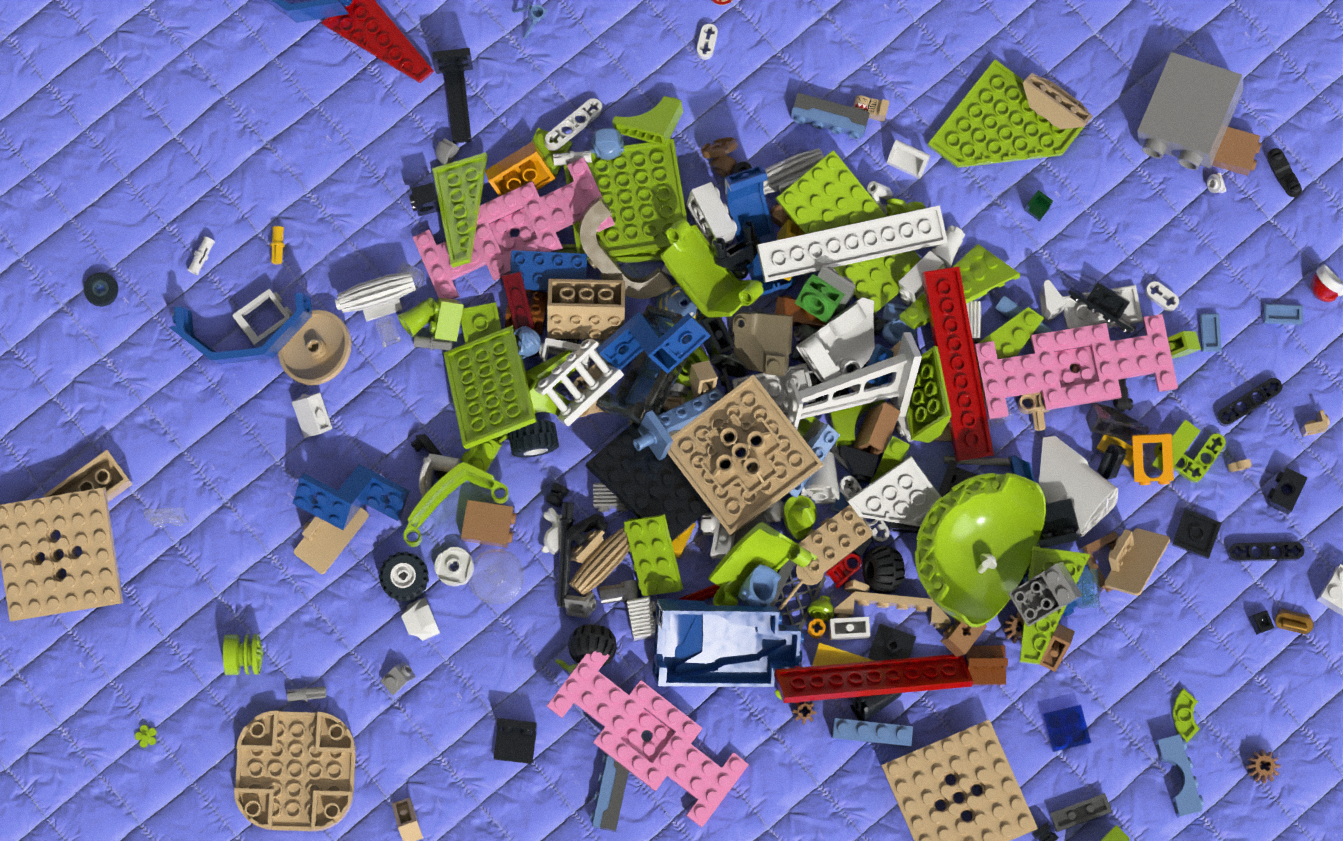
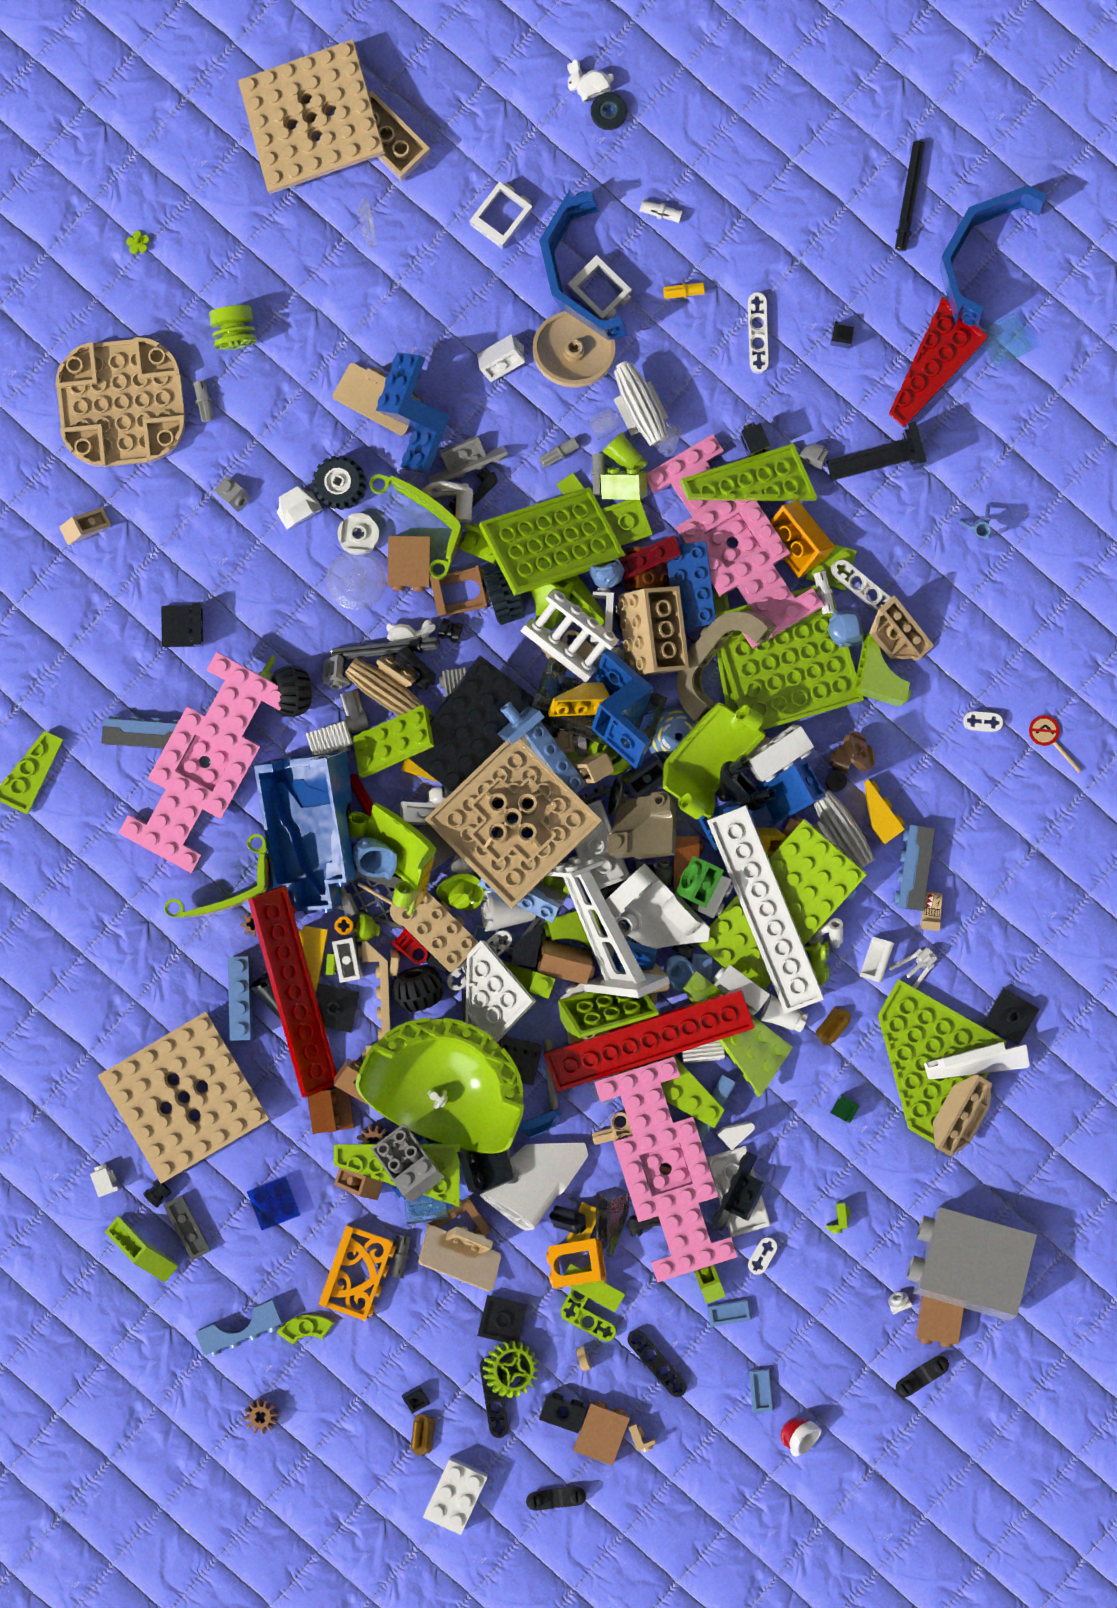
camera: 85 degrees right, 10 degrees up
none -> lime panel [164,834,270,918]
none -> light orange fence [318,1224,396,1321]
none -> lime tile [326,954,337,975]
none -> light grey axle [339,886,359,917]
none -> flat silver pin [391,1235,411,1279]
none -> light grey bracket [428,435,508,483]
none -> medium nougat panel [429,565,490,618]
none -> white window [470,182,532,249]
none -> lime gear [483,1340,539,1398]
none -> light grey axle [539,437,579,468]
none -> yellow slope [548,682,610,717]
none -> lime tile [556,473,584,495]
none -> white animal [567,59,614,103]
none -> medium nougat brick [573,1400,630,1466]
none -> white beam [747,292,769,374]
none -> pearl gold piece [815,1006,851,1045]
none -> lime bracket [825,1202,850,1234]
none -> black panel [830,321,854,349]
none -> yellow slope [863,779,905,845]
none -> tan wedge [869,595,934,660]
none -> white plant [889,948,938,989]
none -> black axle [895,141,925,252]
none -> white wedge [924,1042,1030,1079]
none -> black tile [982,988,1039,1045]

